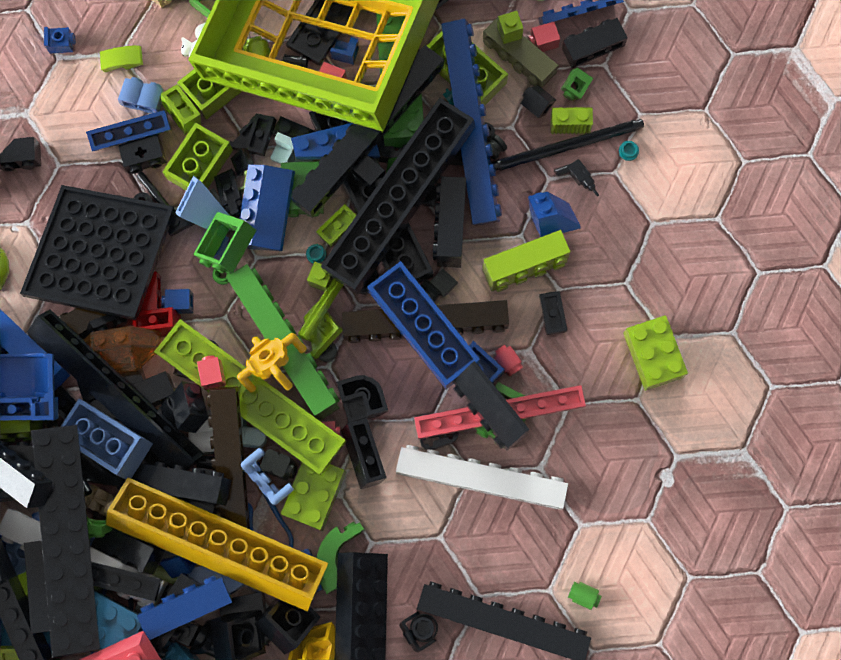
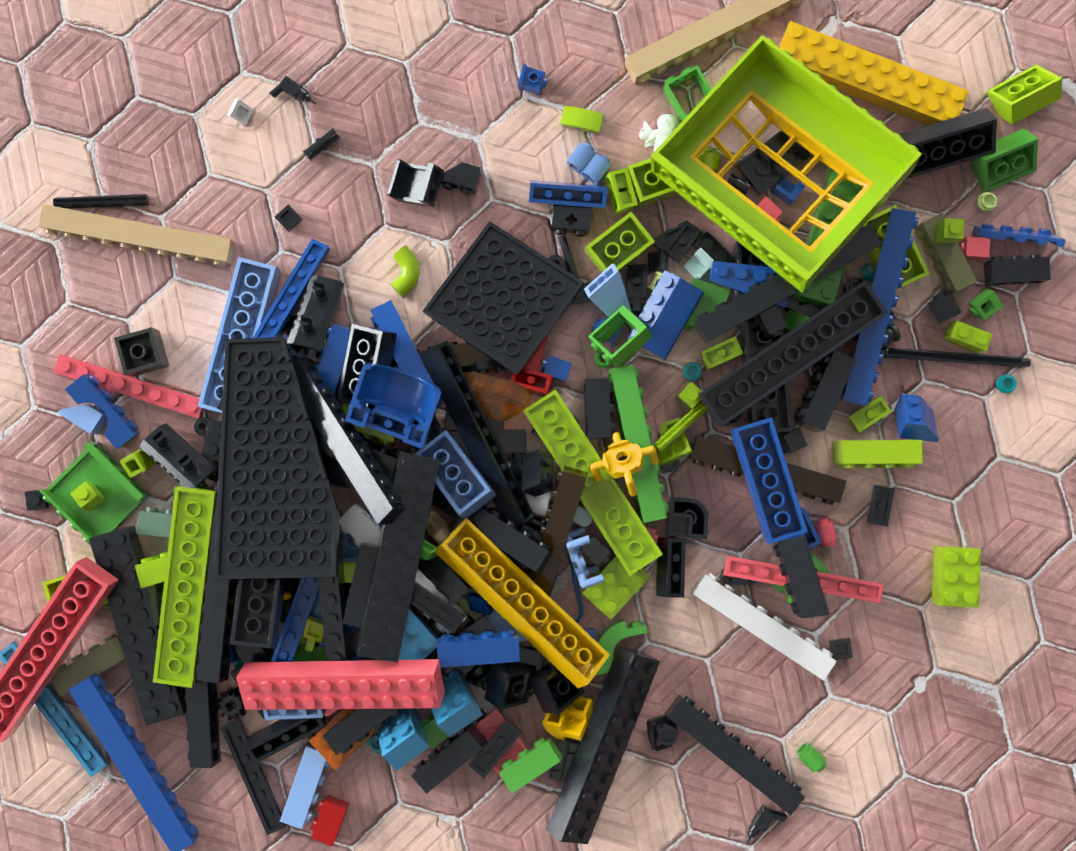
camera: 20 degrees right, 10 degrees up
coral brick [197,356,226,390] -> none
black piece [554,159,599,197] -> none
none -> black brick [584,378,615,439]
none -> pearl dark grey tile [829,638,853,660]
none -> lime plate [847,396,892,433]

